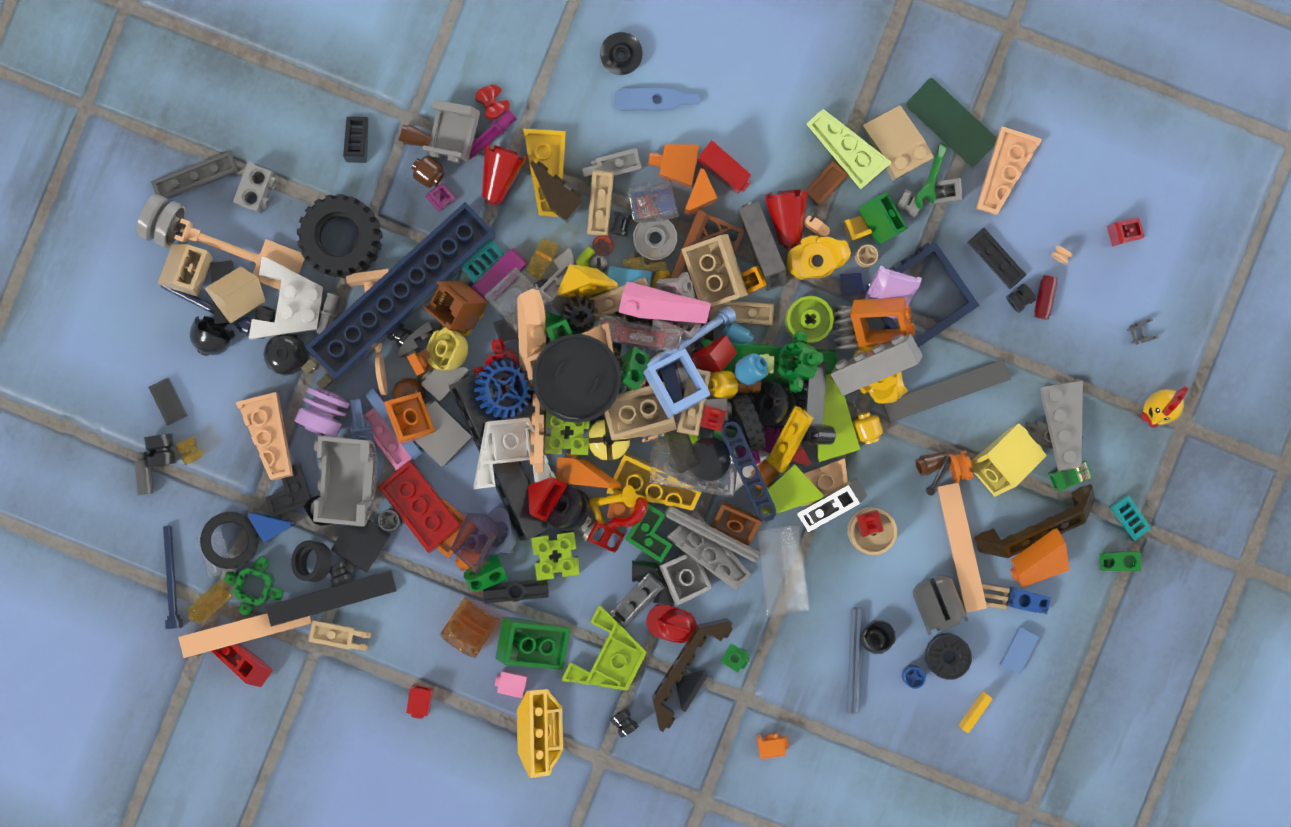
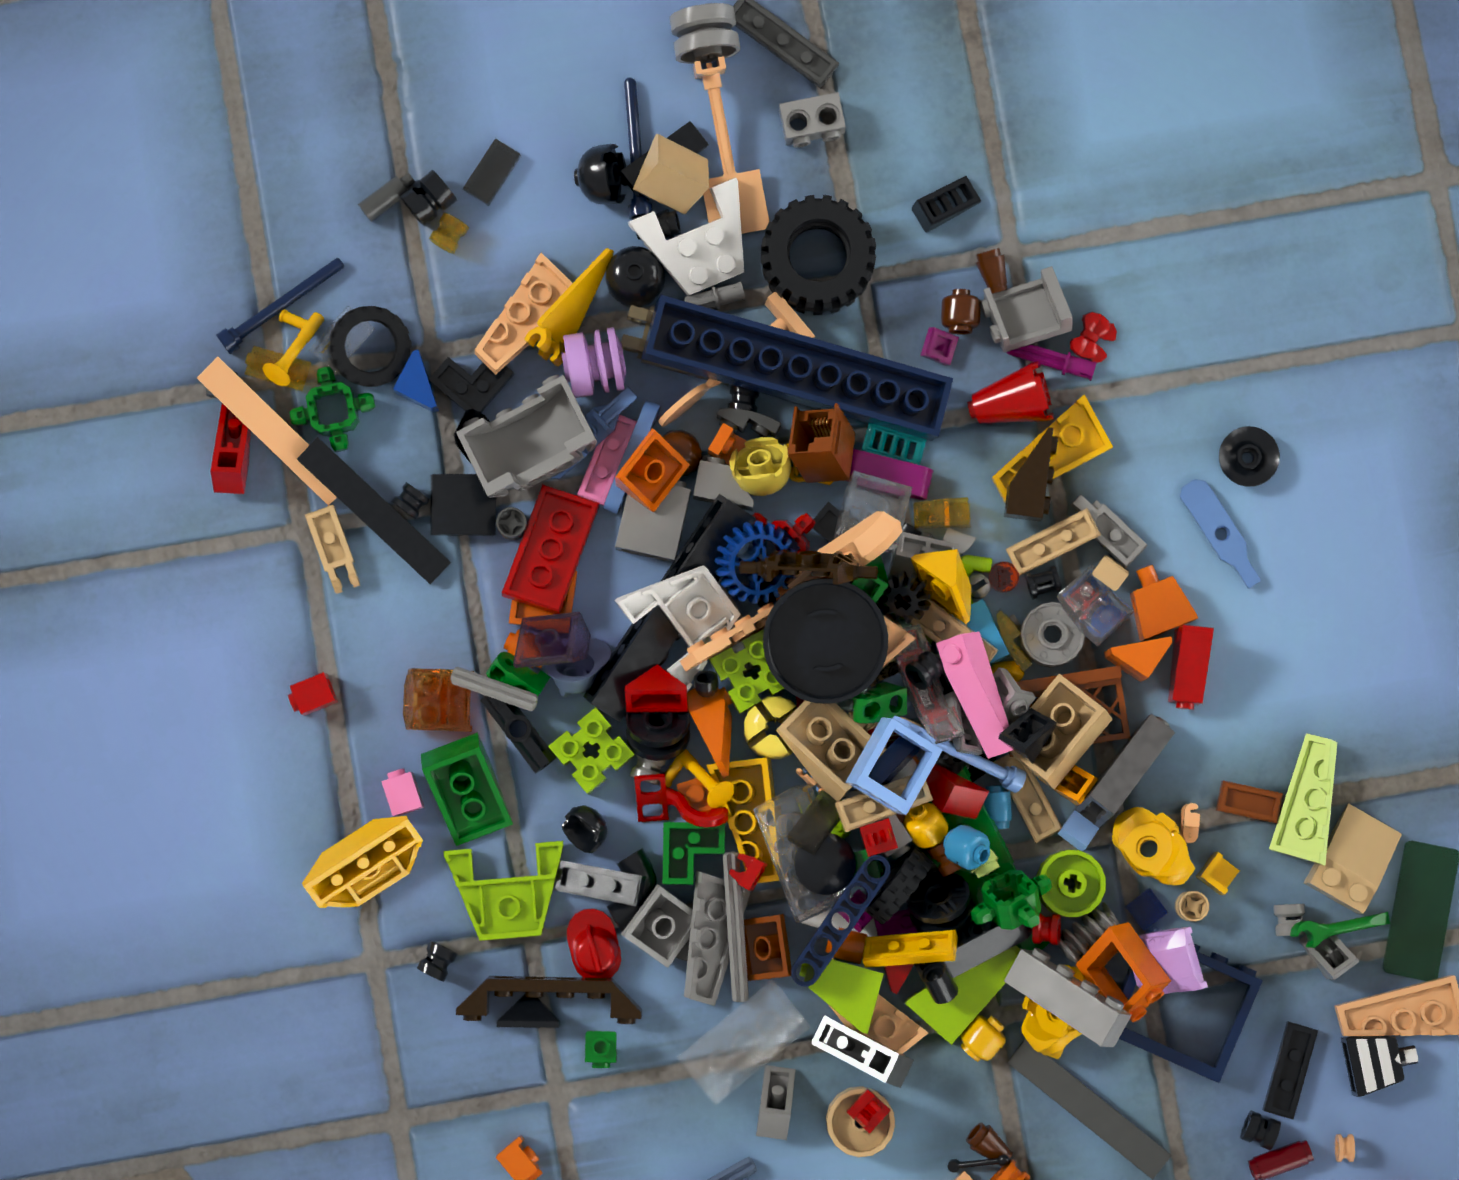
camera: 60 degrees right, 5 degrees down
tan slope [157,244,213,297] -> none
black tyre [291,540,332,582] -> none
red cone [765,189,807,248] -> none
green brick [858,192,908,245] -> none
none -> yellow piece [262,309,324,386]
none -> light grey axle [450,667,538,711]
none -> yellow flag [524,248,614,367]
none -> black hair [562,805,607,853]
none -> black hinge [693,671,719,697]
none -> red tile [729,854,768,891]
none -> dark brown plate [739,549,878,584]
none -> light grey slope [756,1065,796,1140]
none -> black wheel [905,651,944,690]
none -> black slope [998,708,1057,764]
none -> red wheel [1032,913,1061,945]
none -> light blue tile [1058,810,1099,852]
none -> tan slope [1092,555,1129,591]
none -> black torso [1341,1036,1418,1097]

